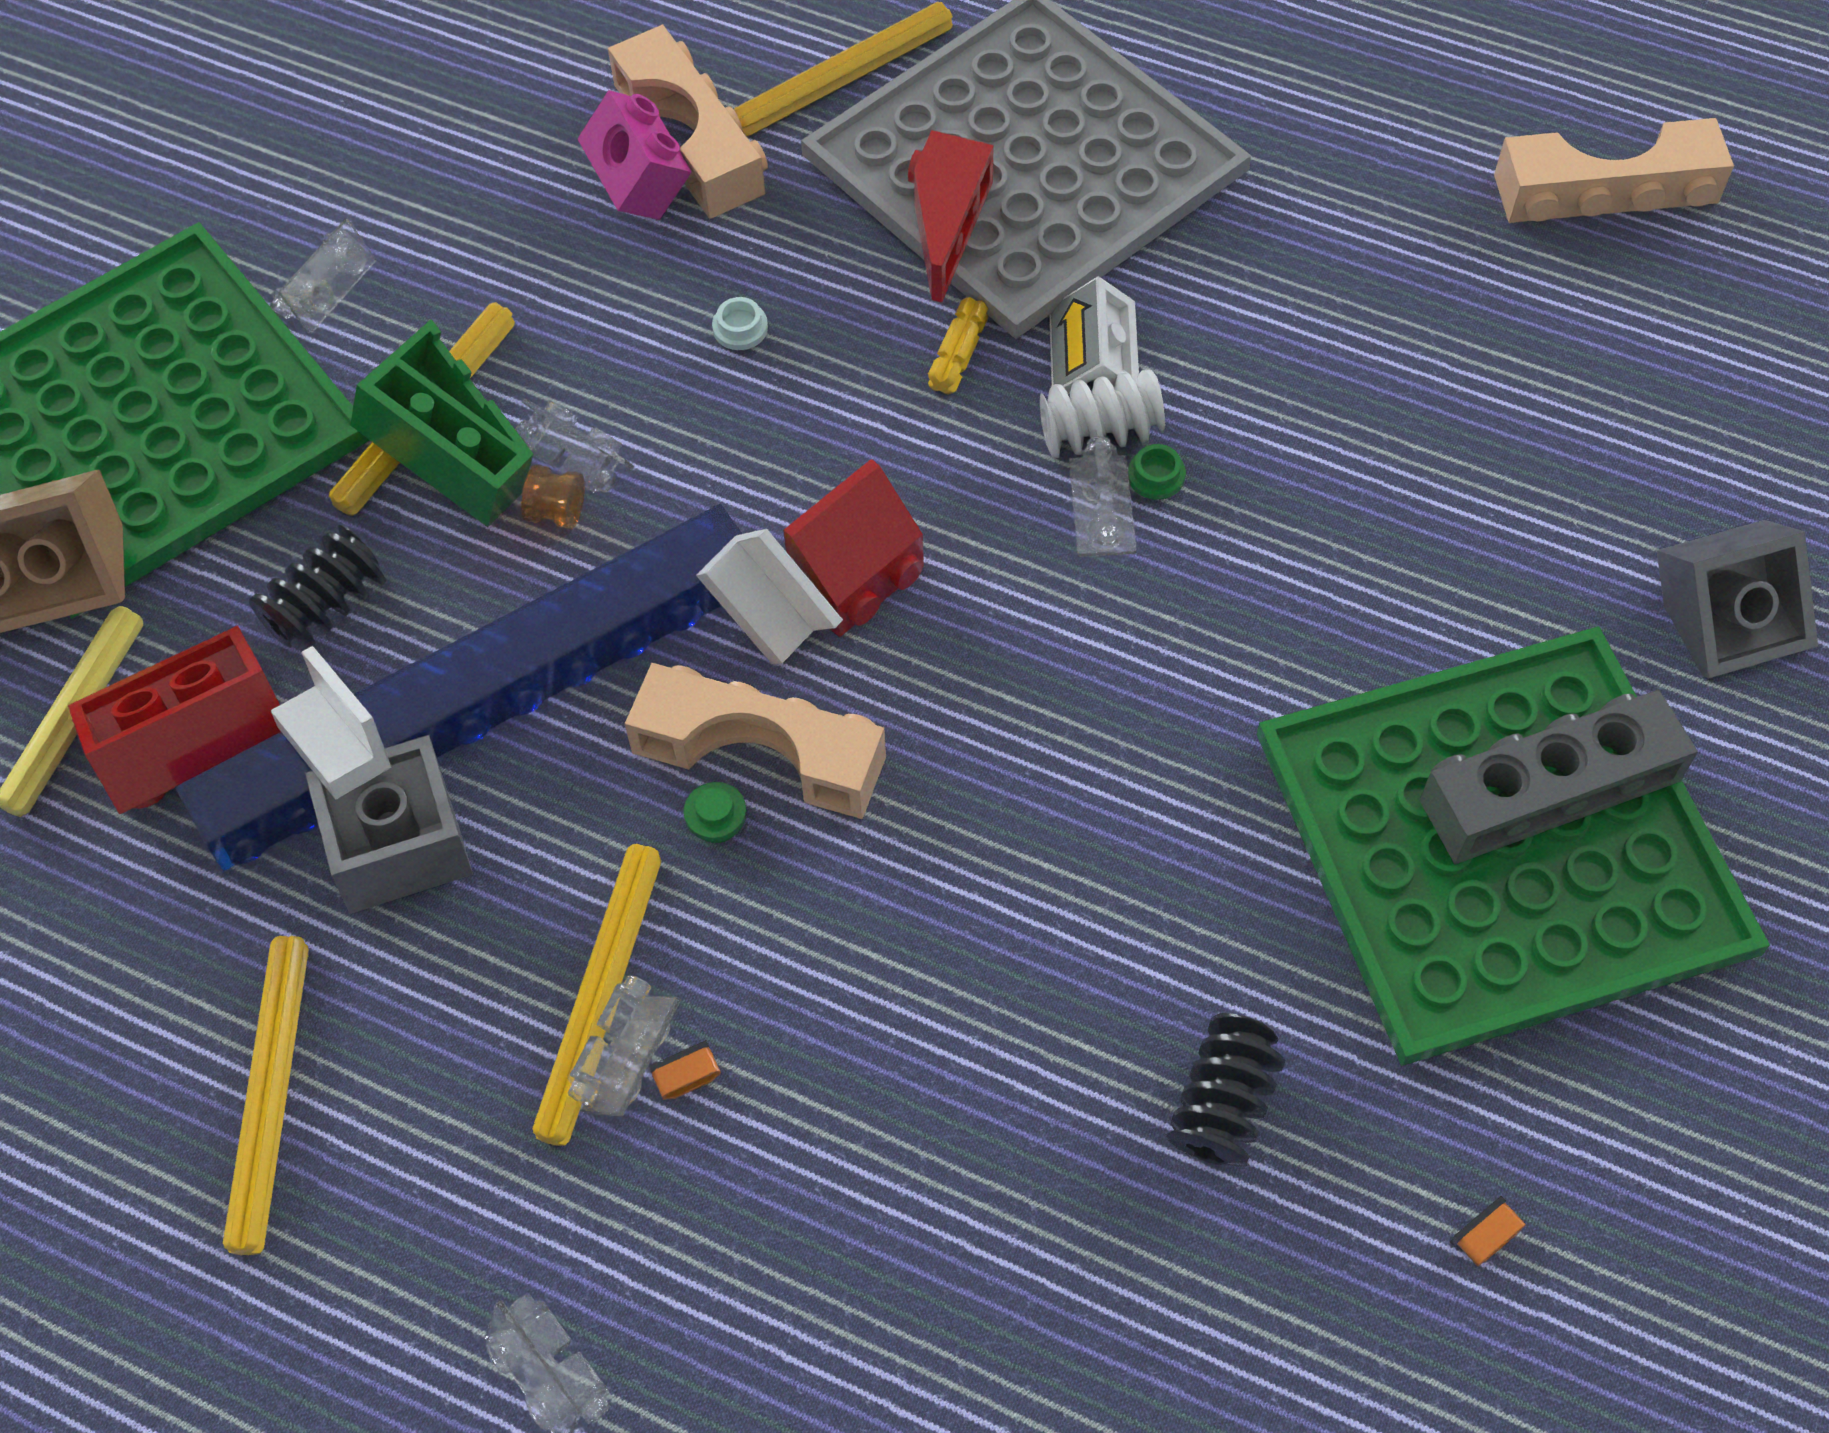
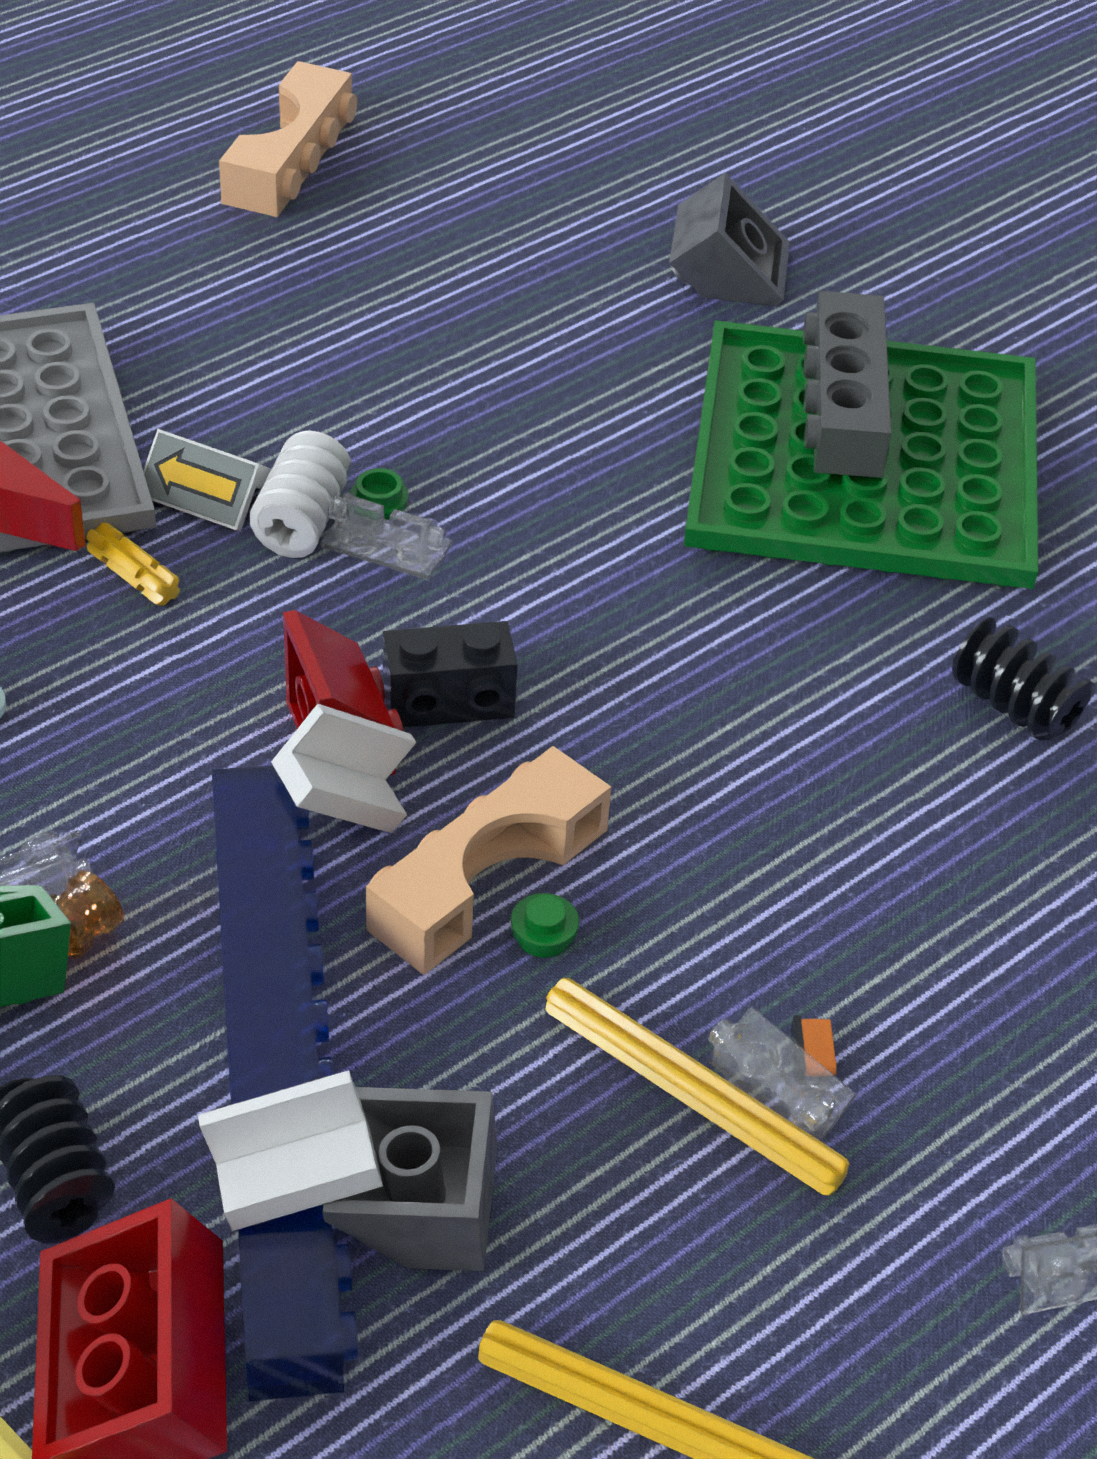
camera: 70 degrees left, 15 degrees down
none -> black brick [383,621,518,727]

